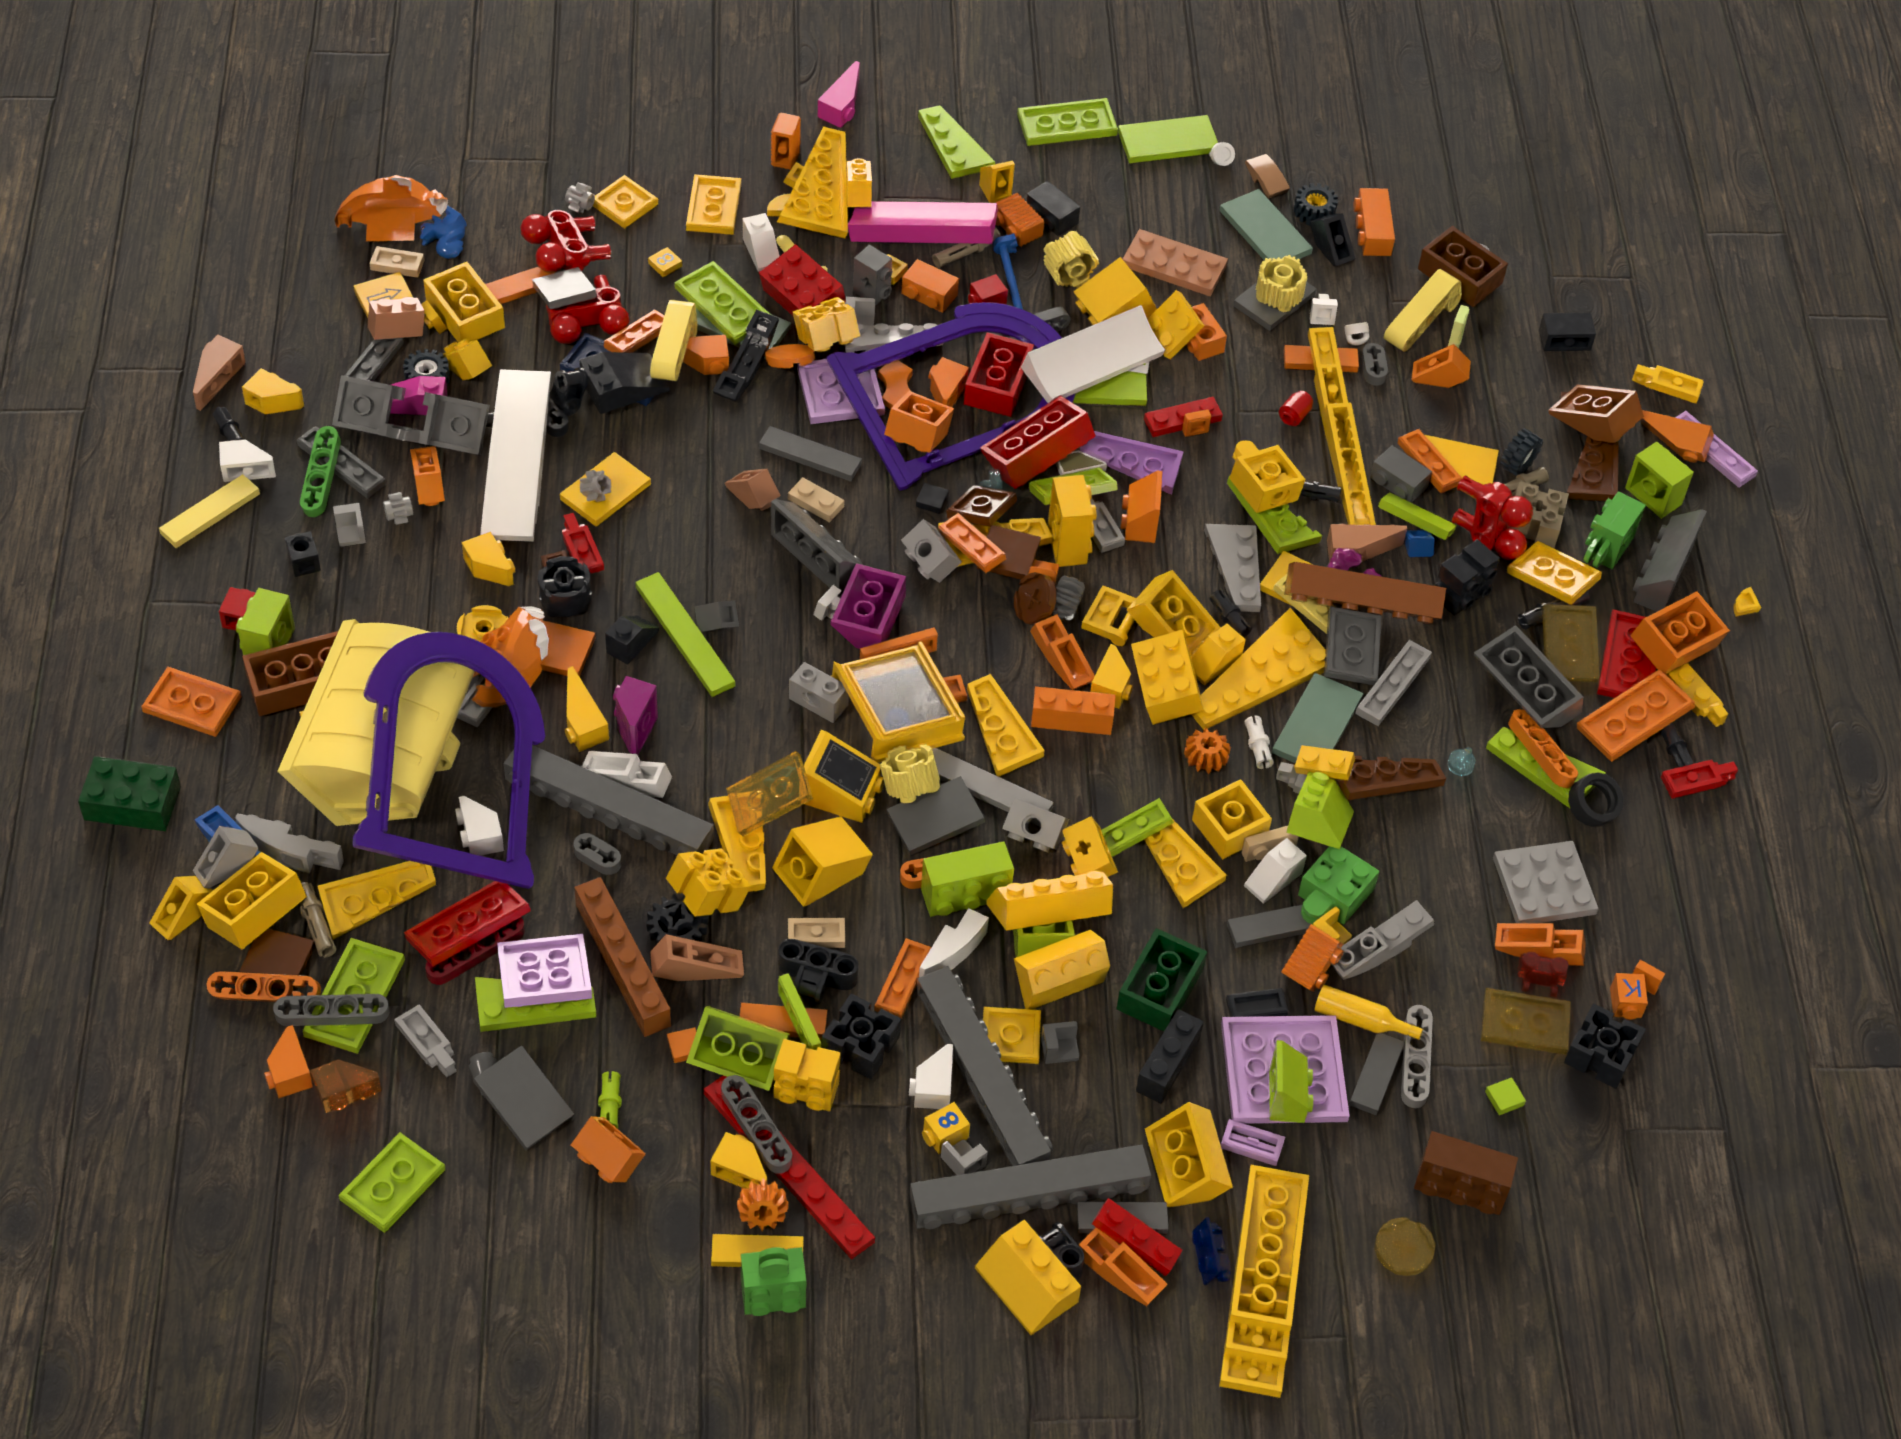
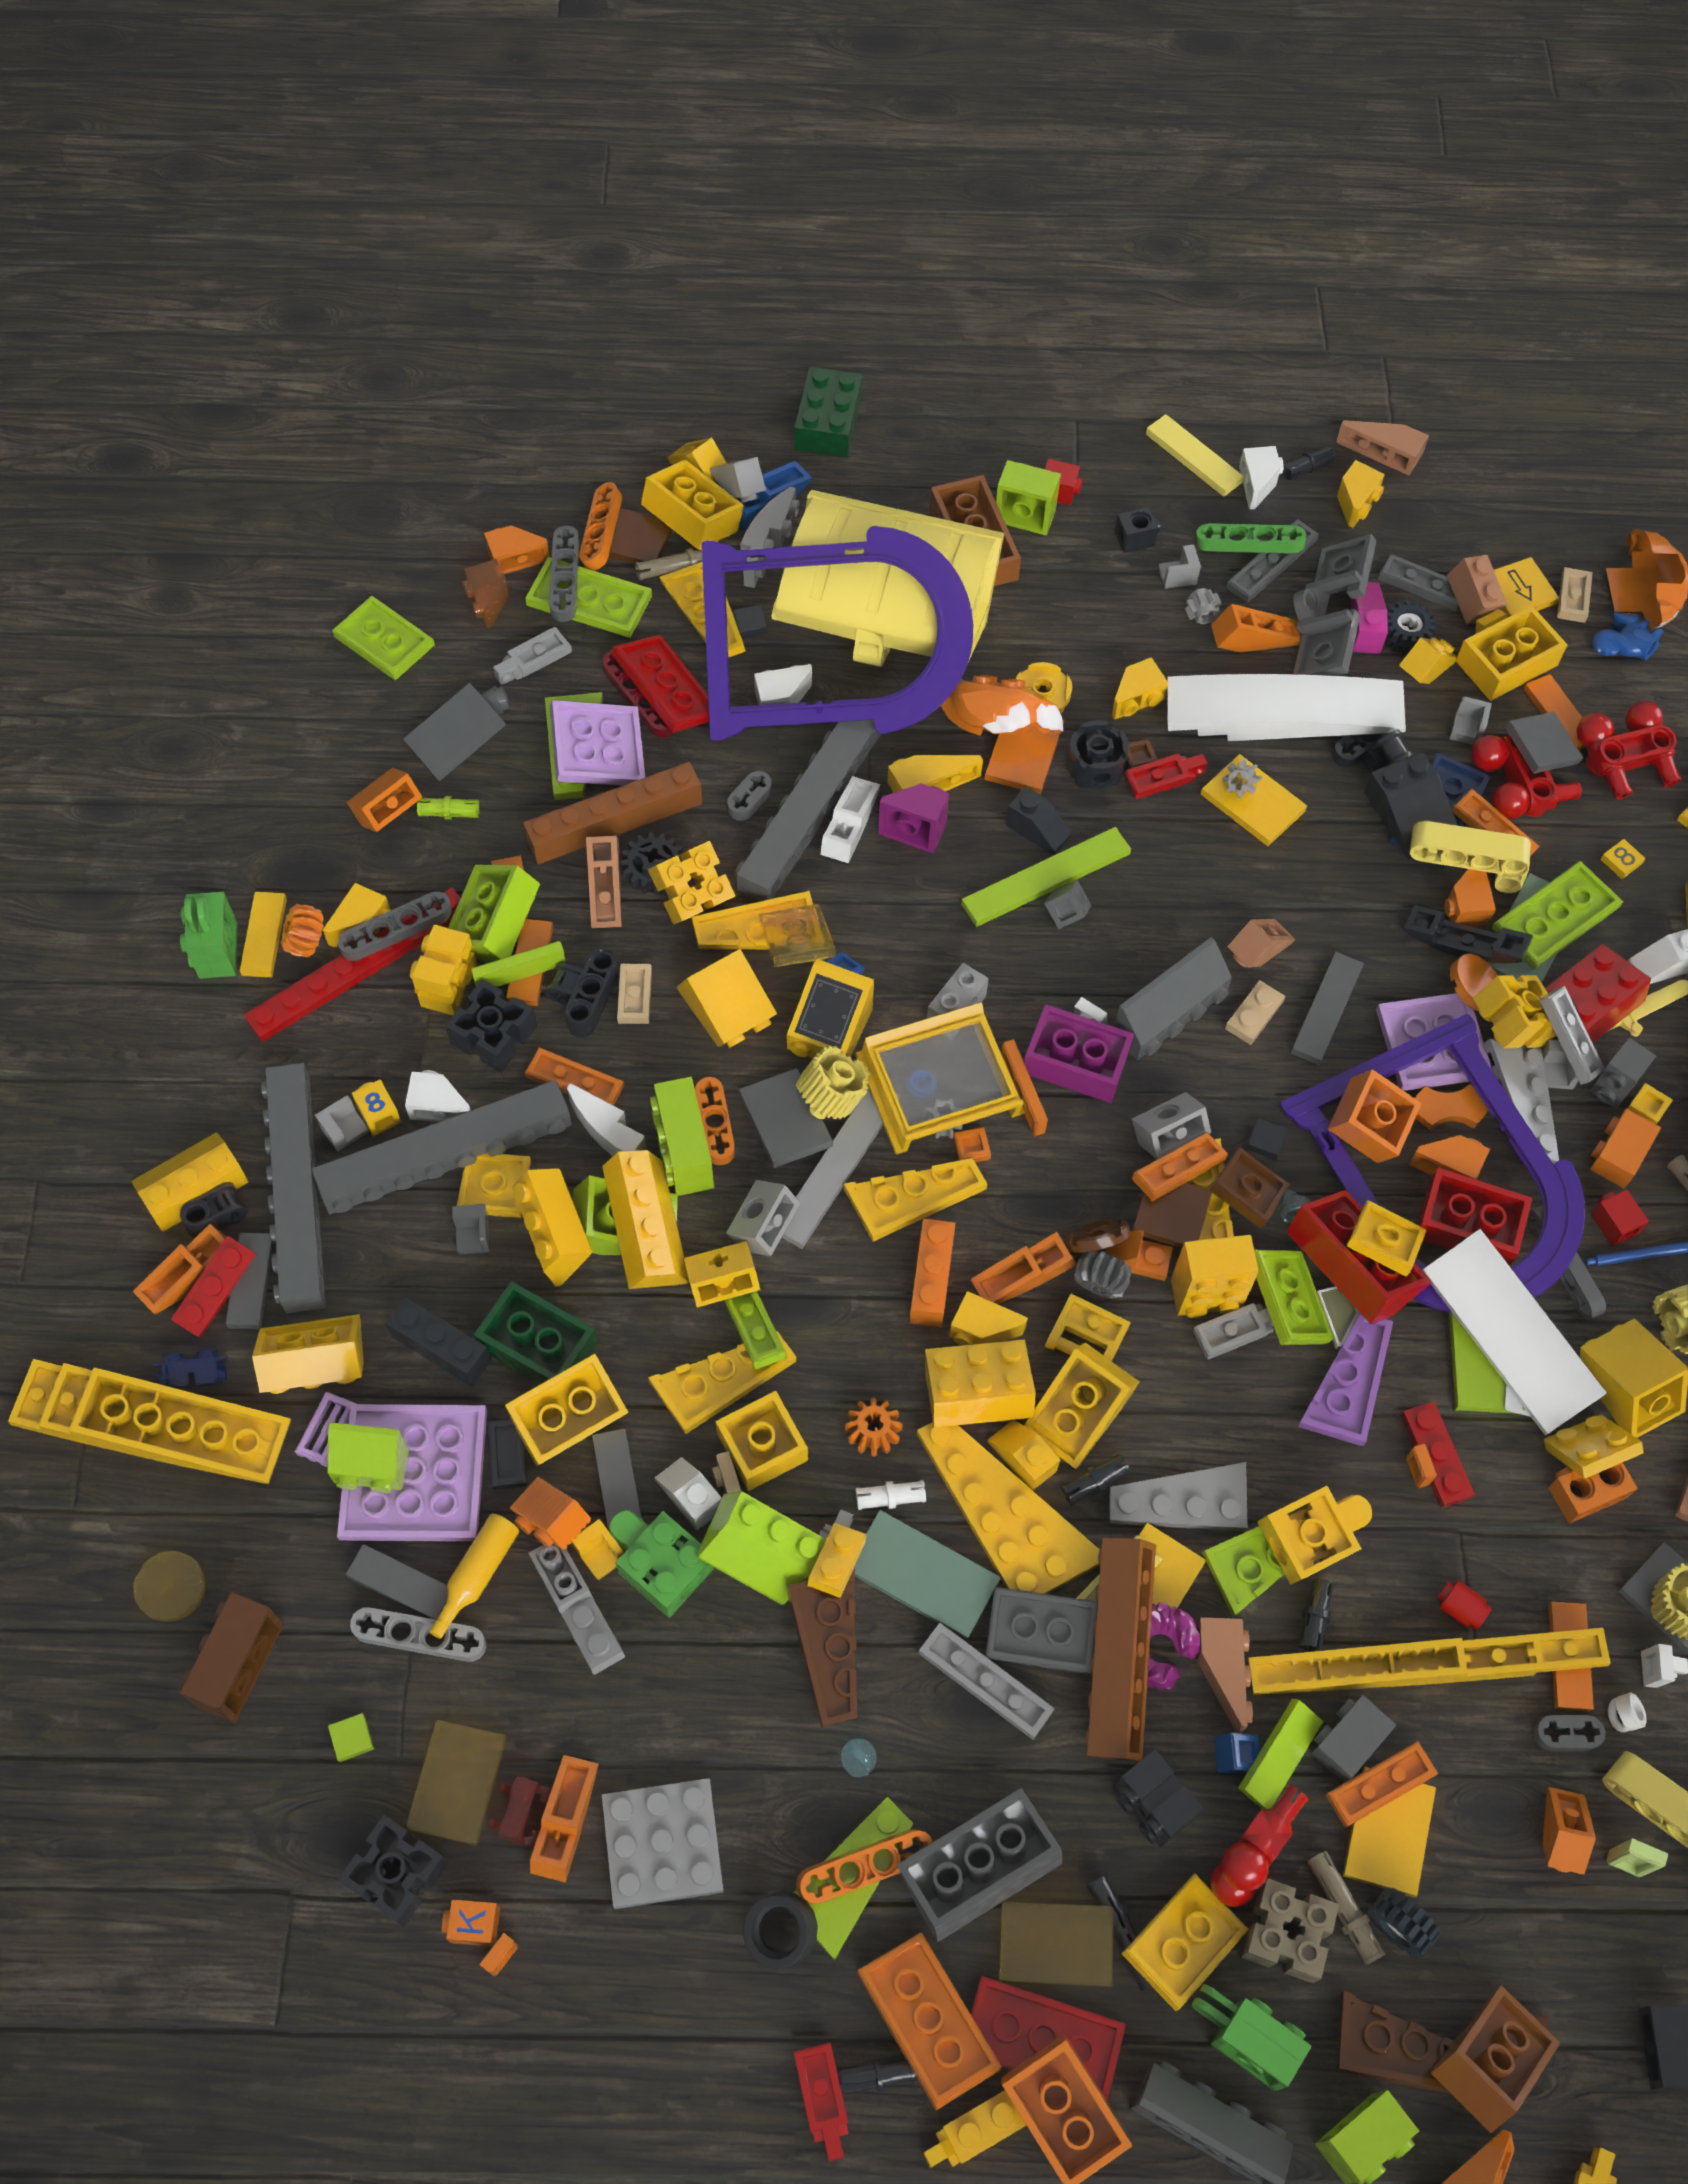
camera: 95 degrees right, 10 degrees up
orange tile [141,667,242,737] -> none
orange slope [1120,470,1162,543] -> none
none -> yellow slope [505,1354,629,1466]
none -> yellow tile [1347,1200,1426,1277]
none -> light grey panel [1449,697,1492,745]
none -> light grey tile [1540,986,1605,1085]

